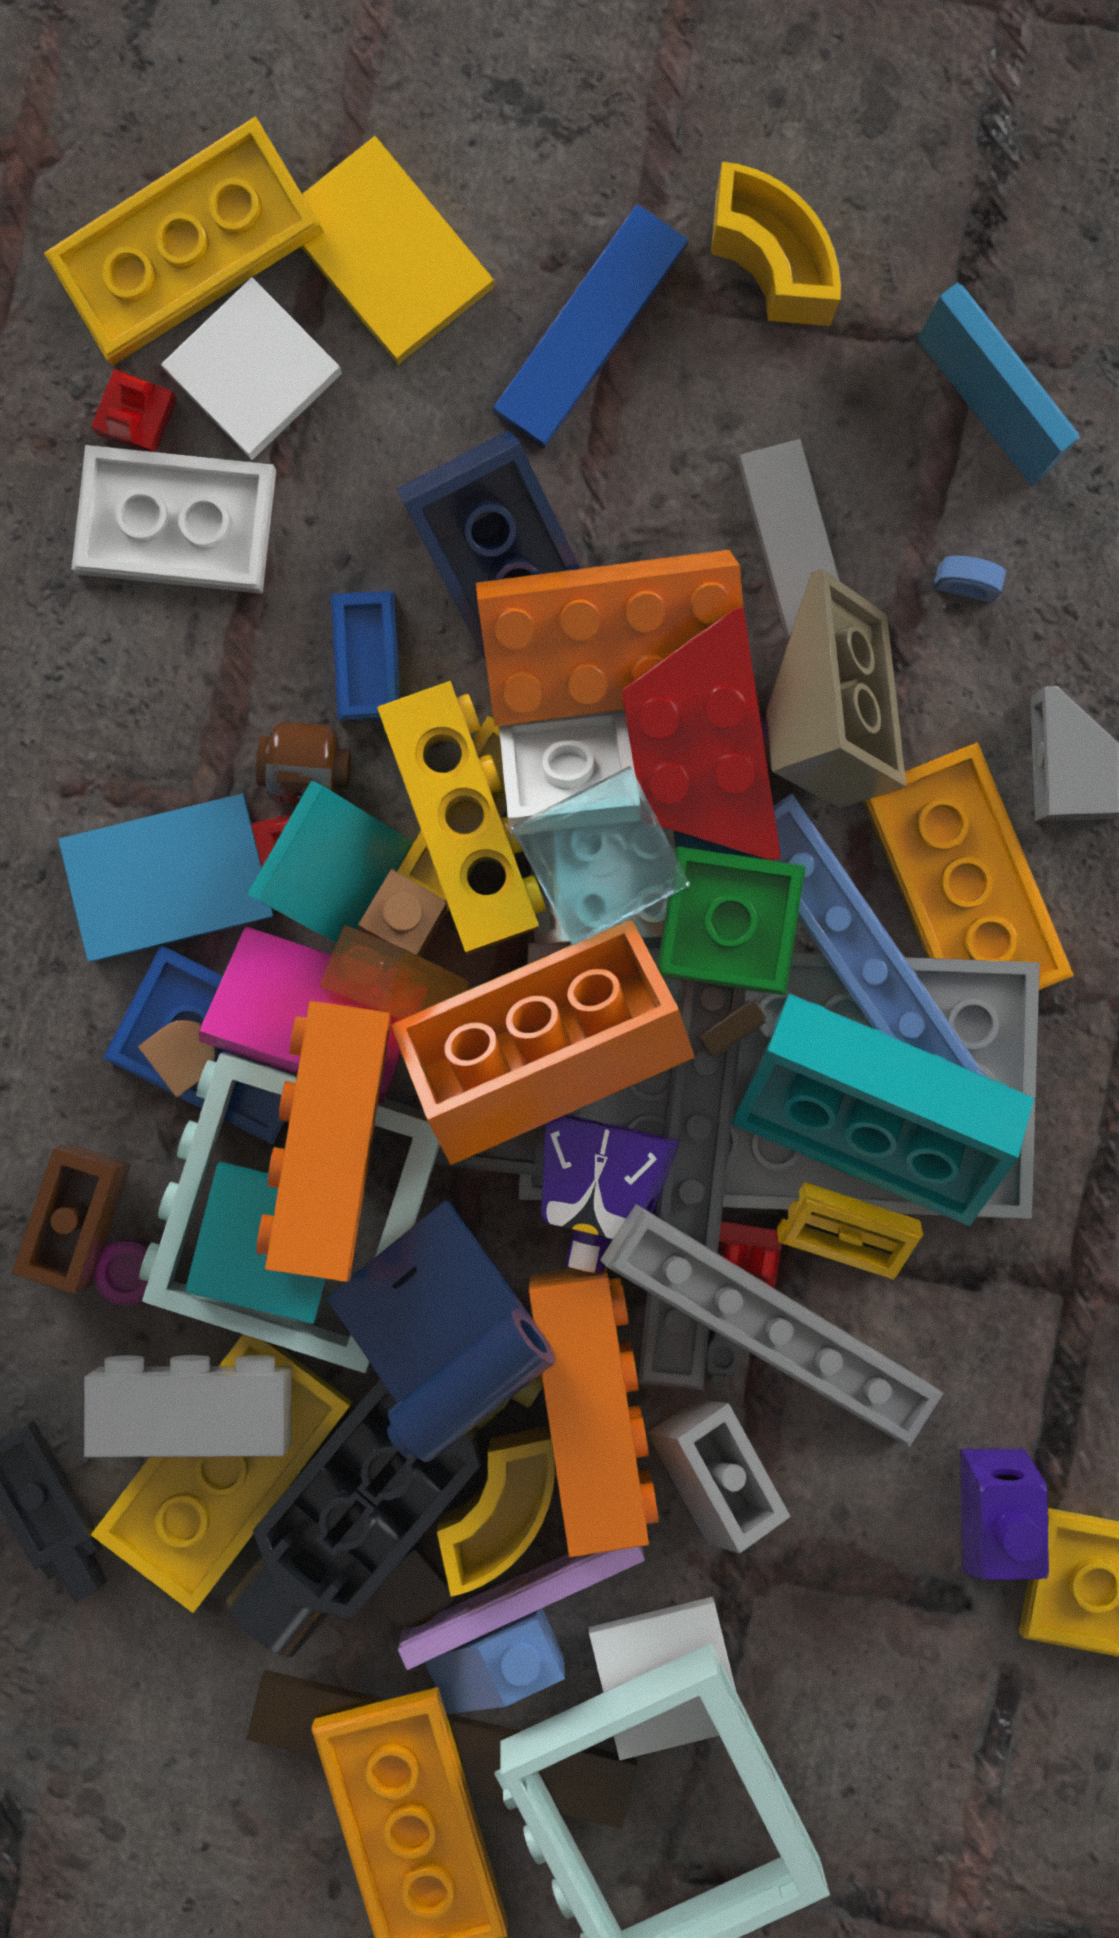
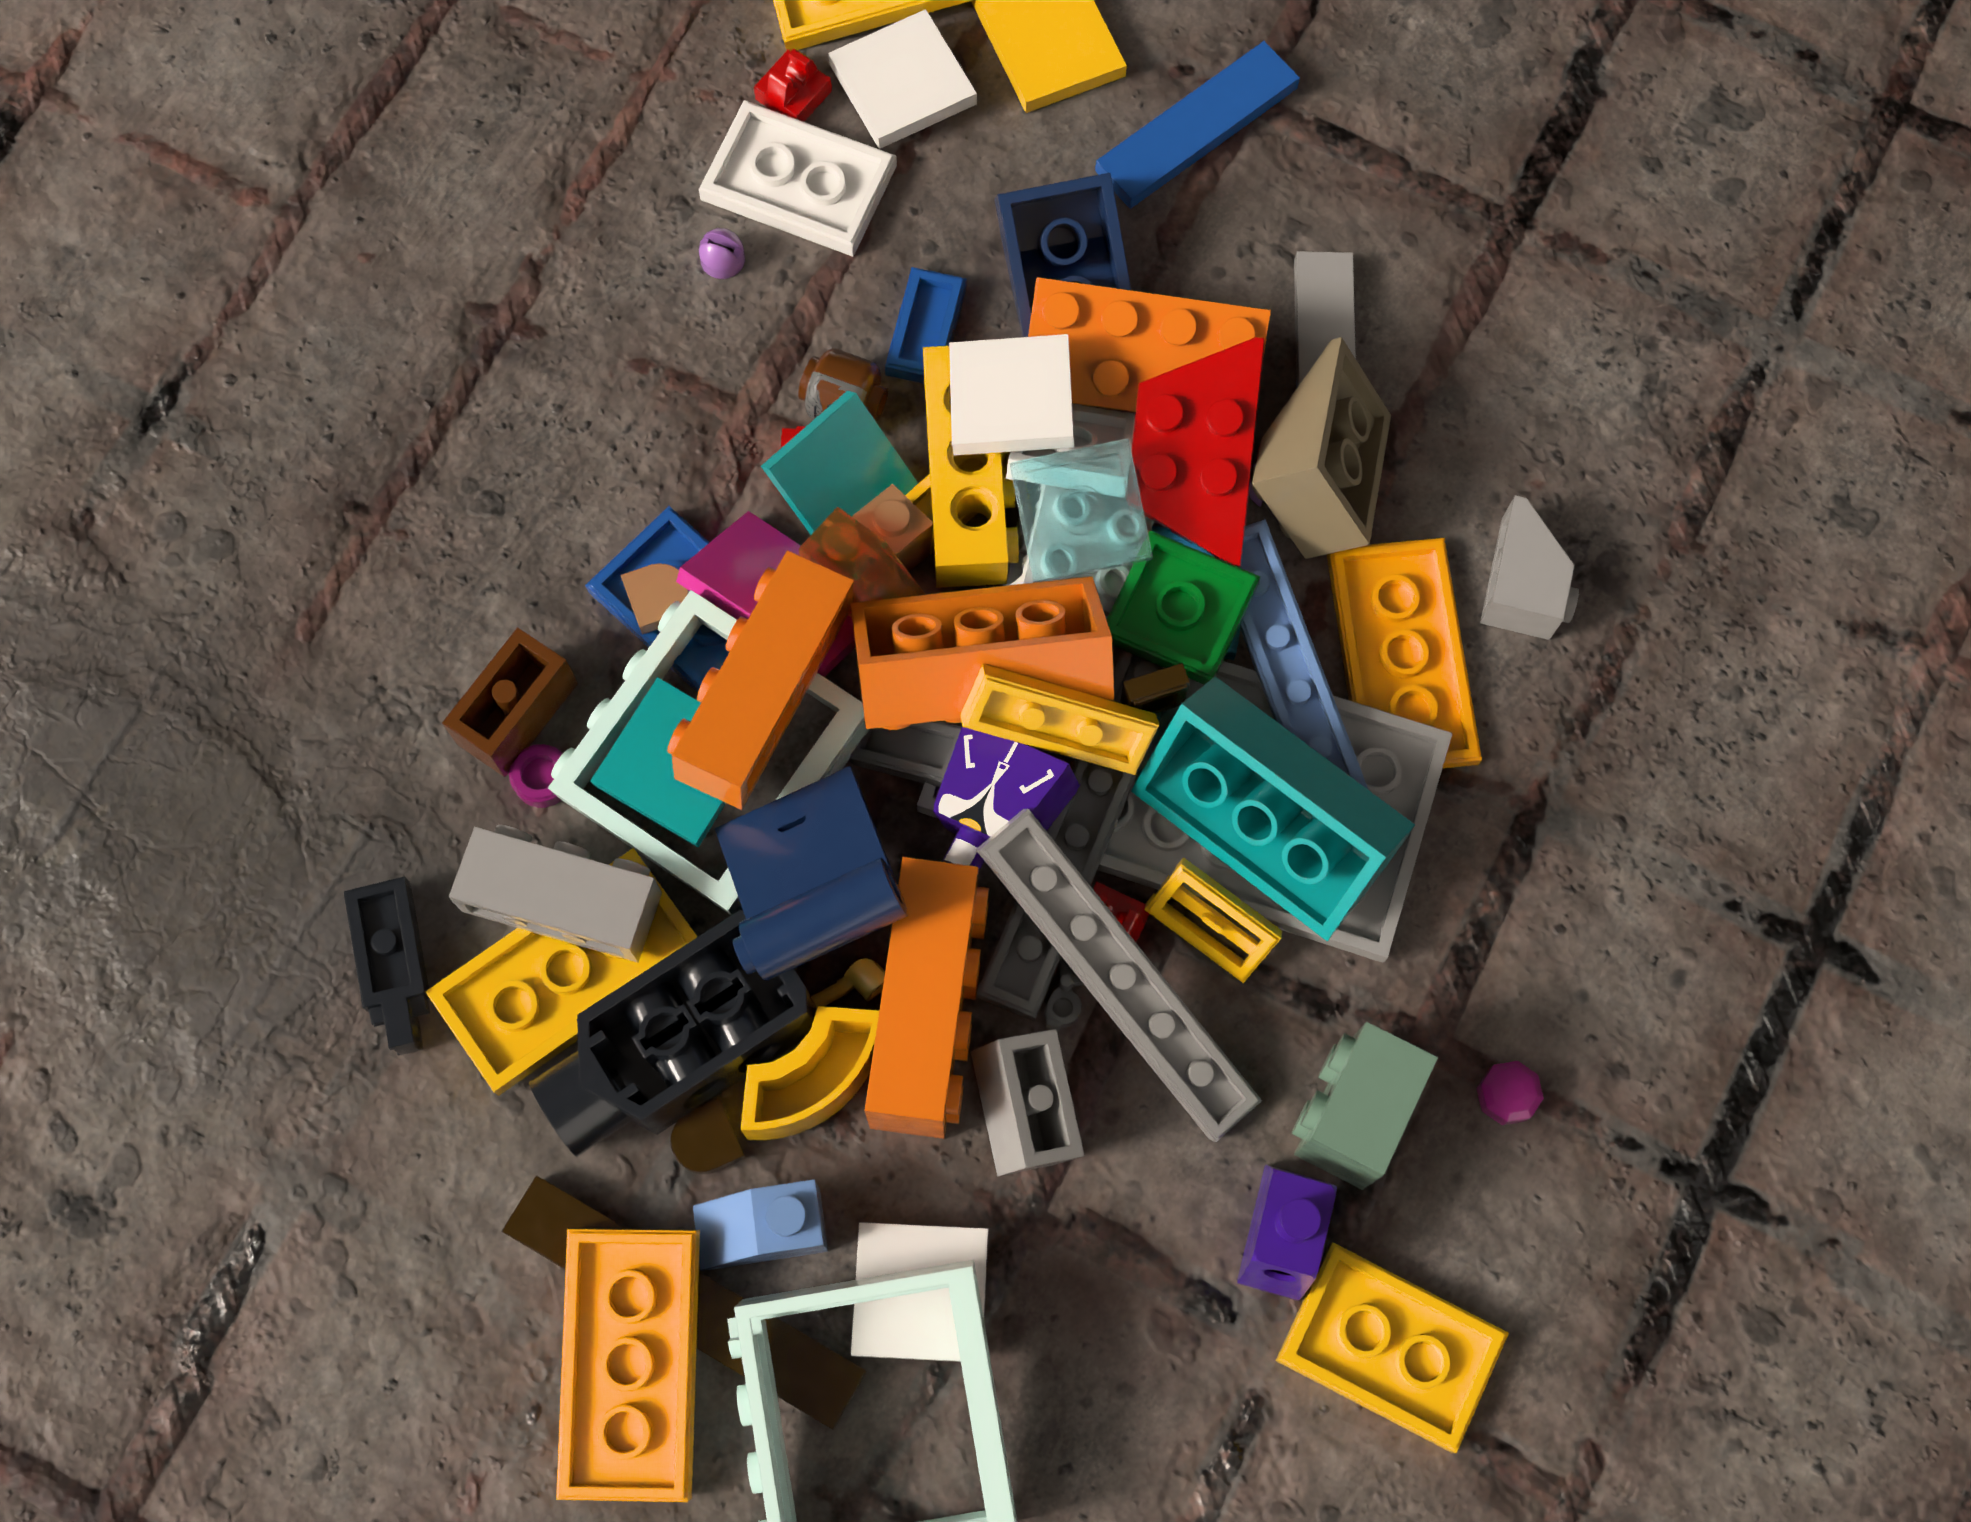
camera: 20 degrees right, 15 degrees down
dark azure tile [58,793,276,963] -> none
lavender tile [398,1546,645,1670] -> none
yellow brick [711,162,841,326] -> none
dark azure tile [917,282,1079,486] -> none
medium blue tile [933,556,1006,603] -> none
none -> medium lavender hinge [699,228,745,279]
none -> white tile [949,334,1074,456]
none -> yellow tile [960,664,1159,775]
none -> sand green brick [1291,1022,1438,1190]

